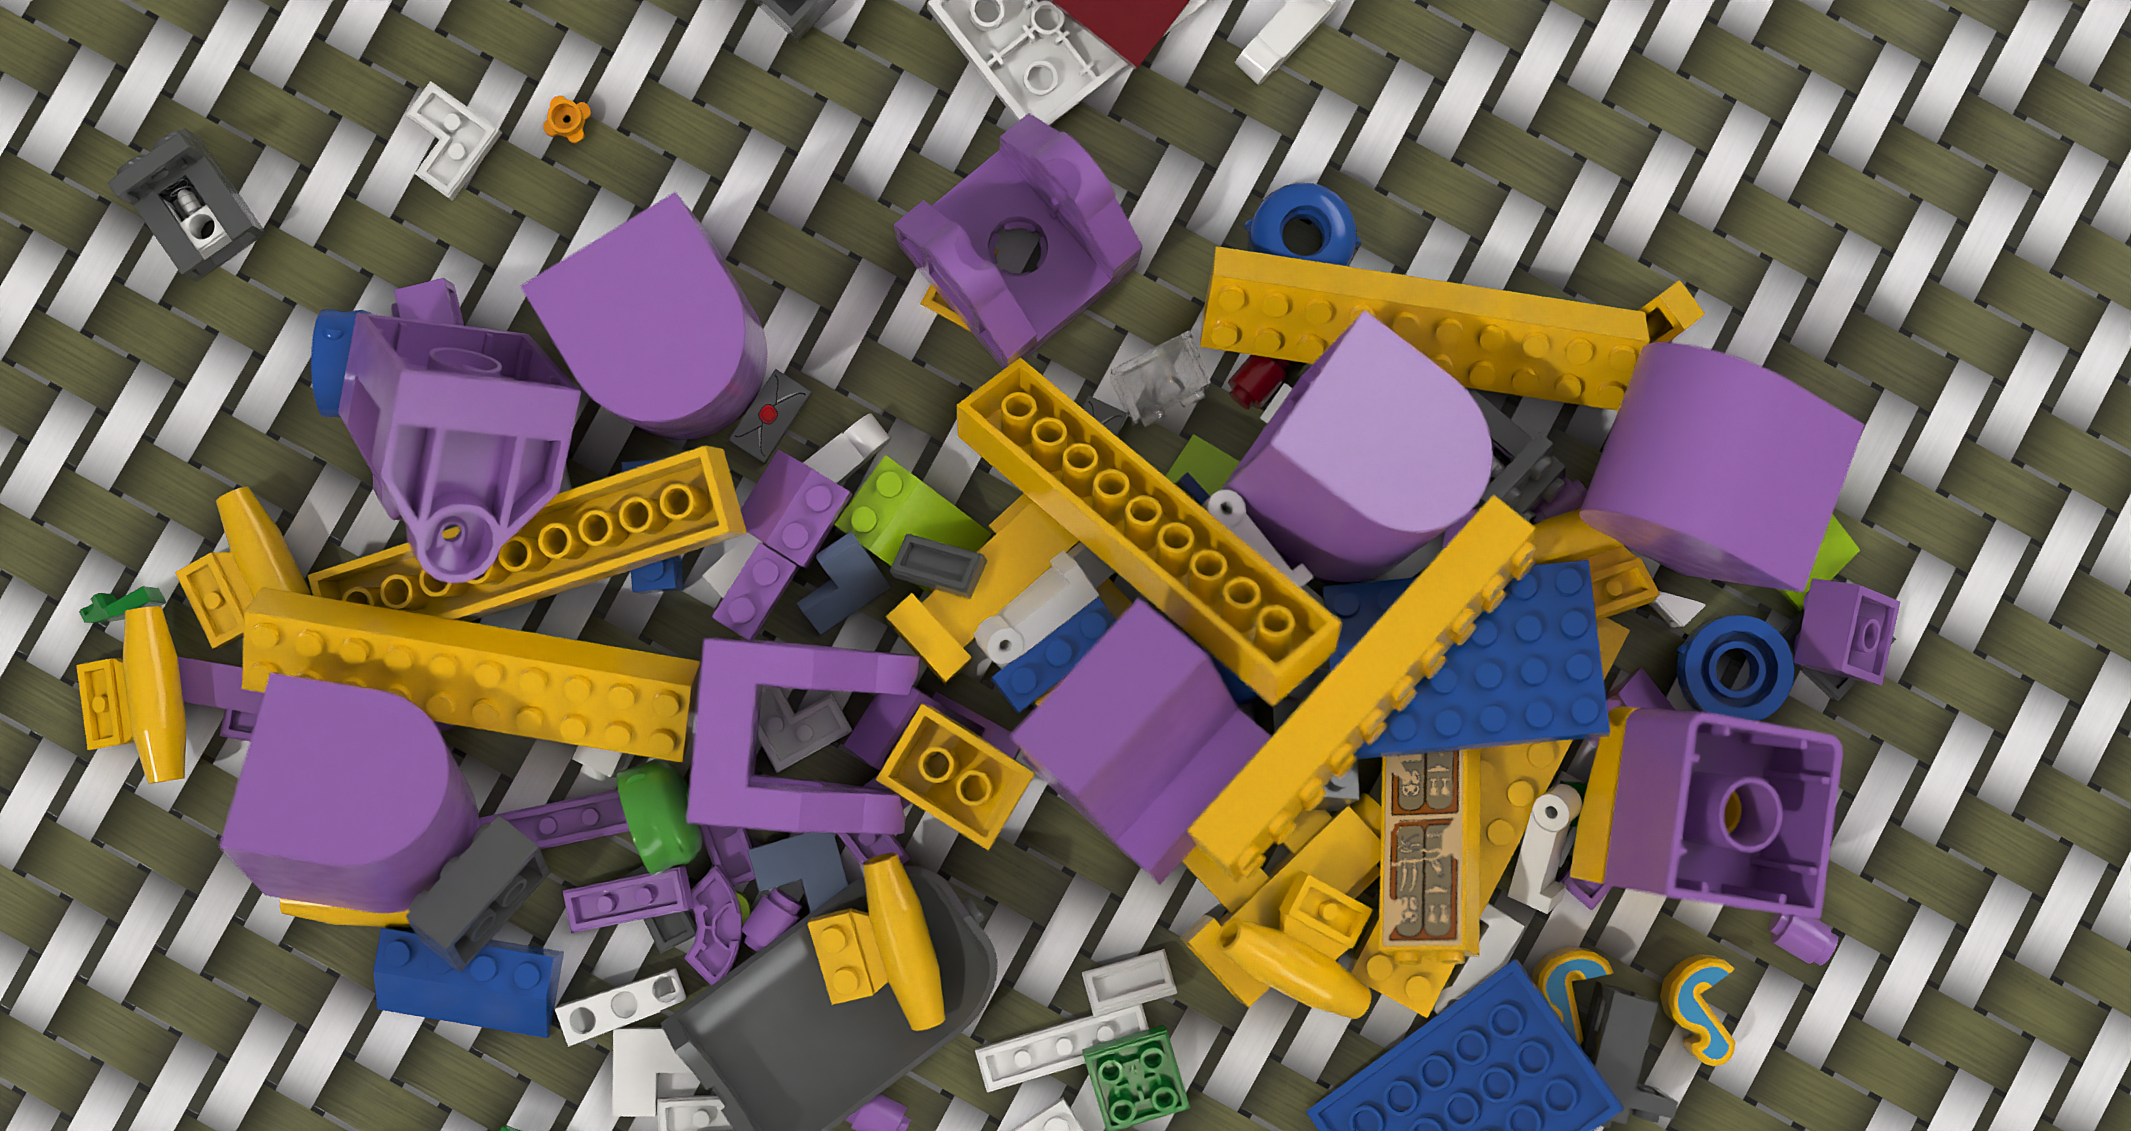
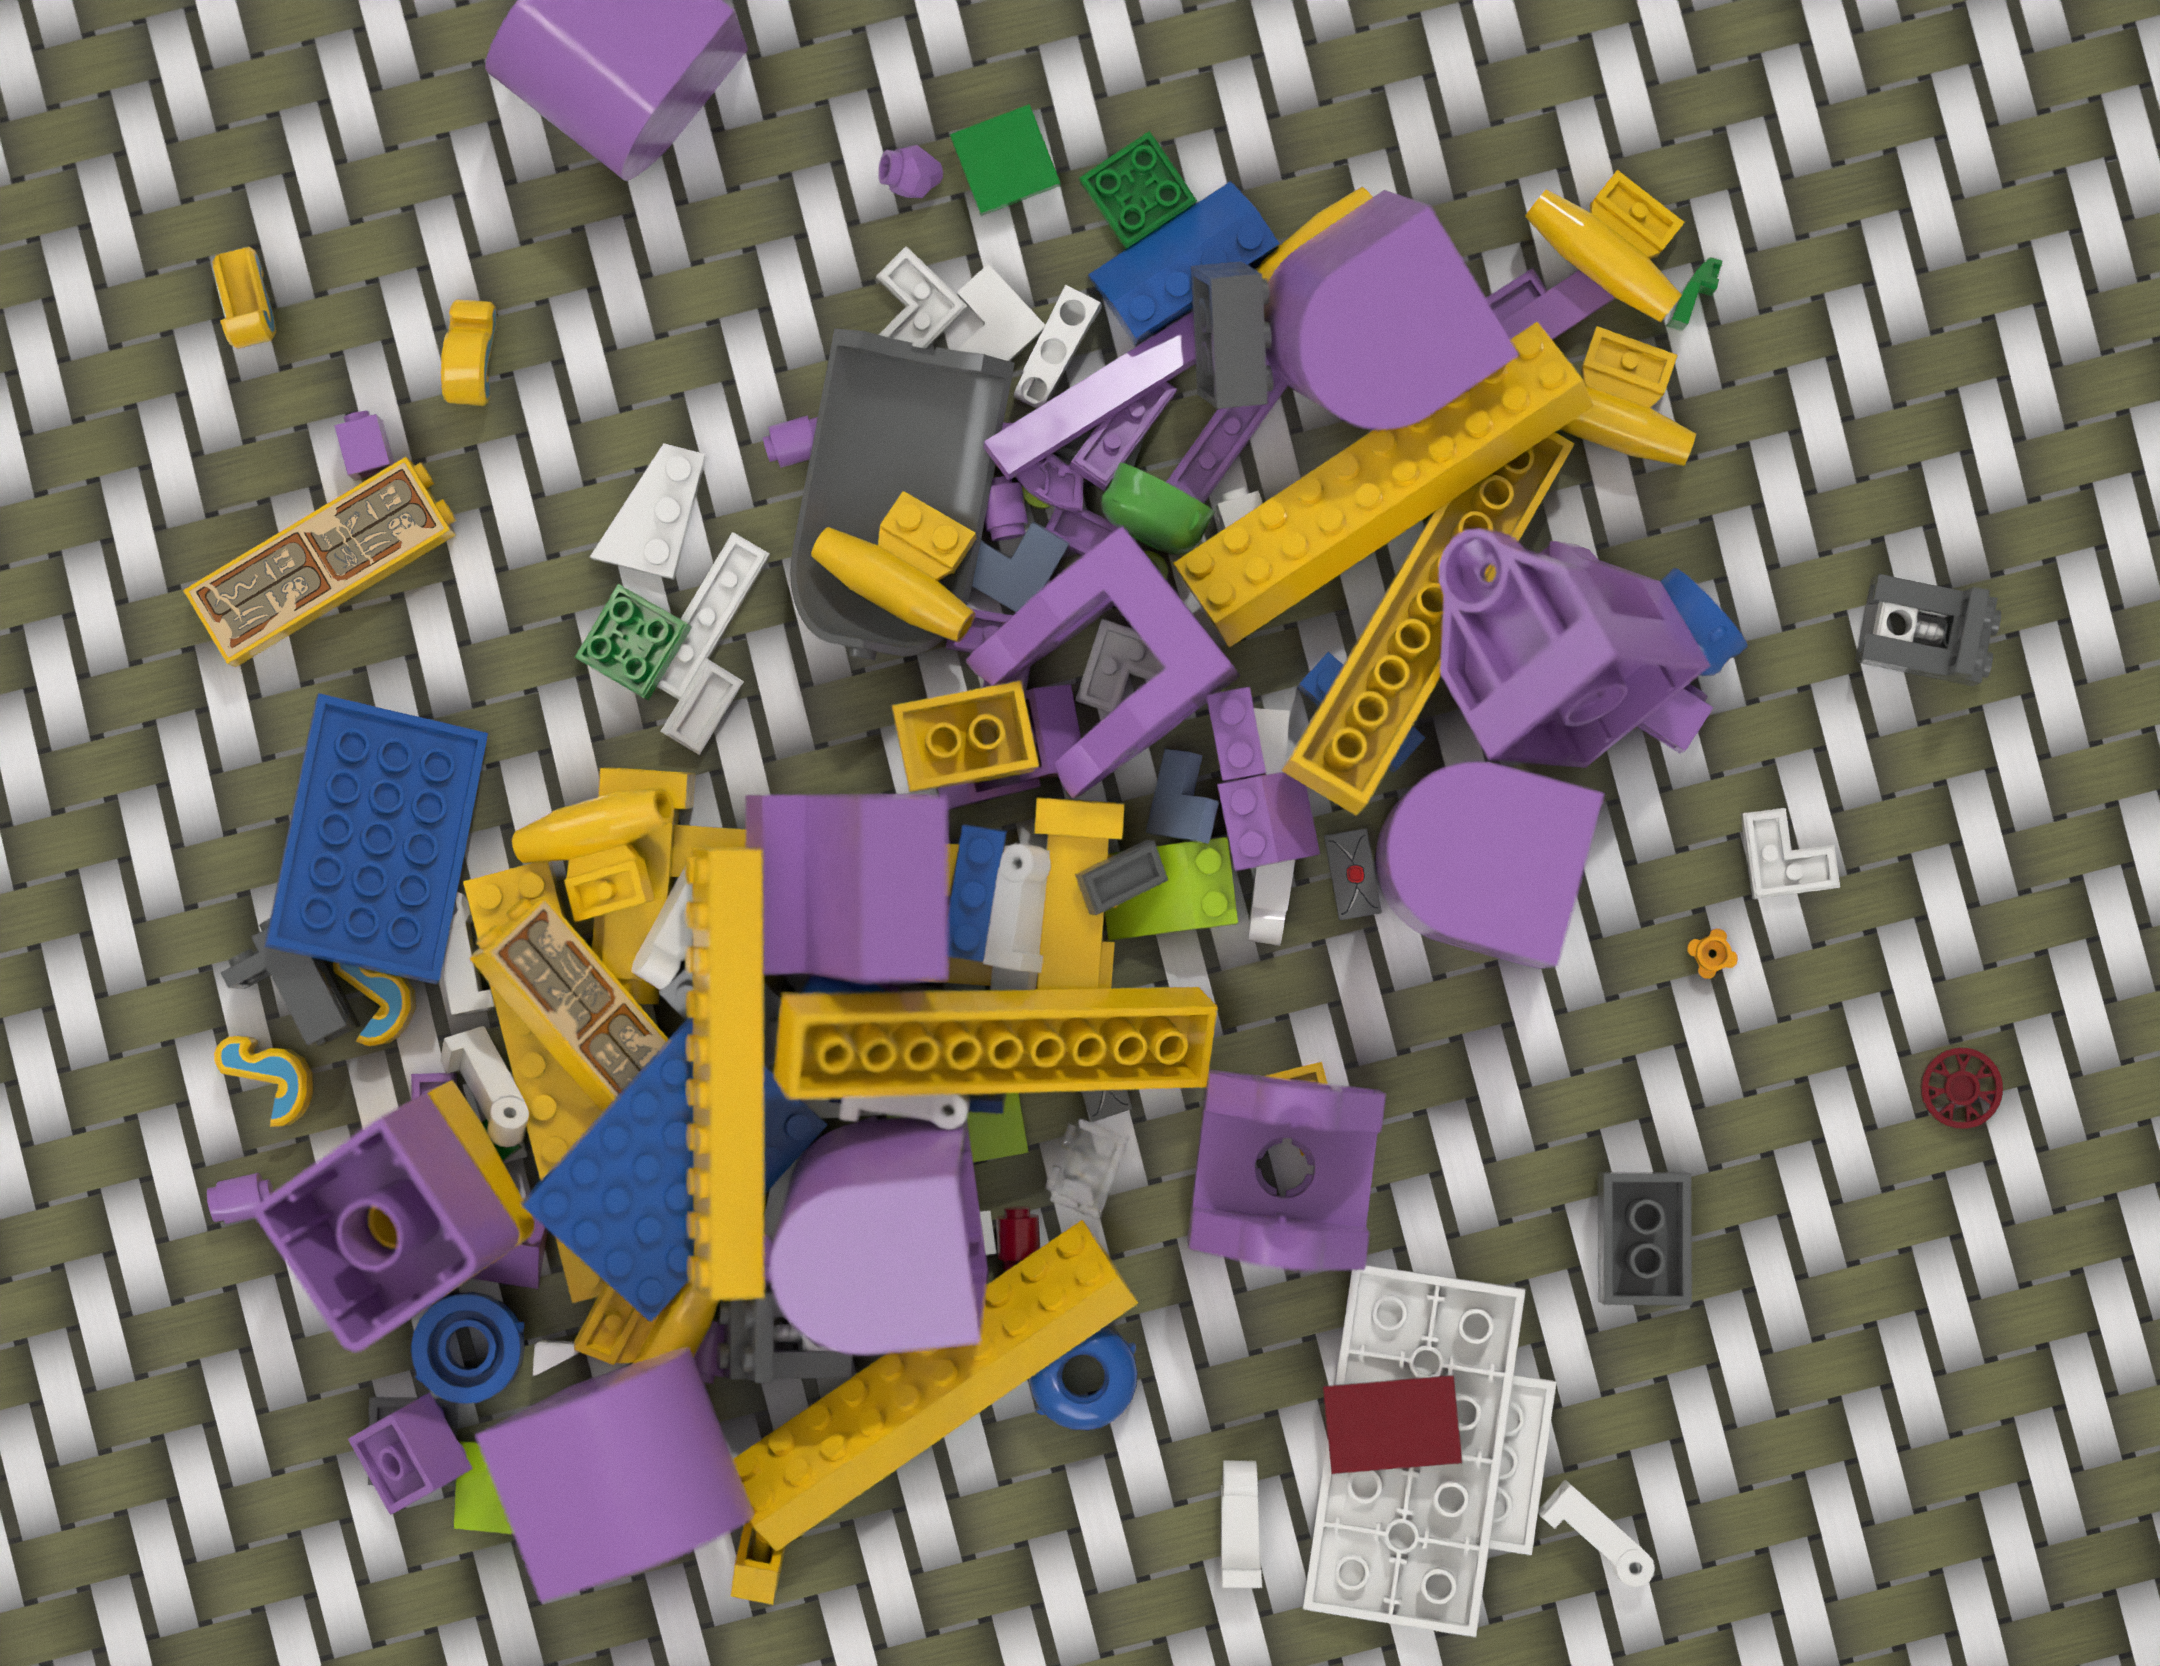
camera: 135 degrees right, 0 degrees up
none -> white leg [632,867,693,990]
none -> tile [984,312,1196,481]
none -> green tile [1079,131,1197,250]

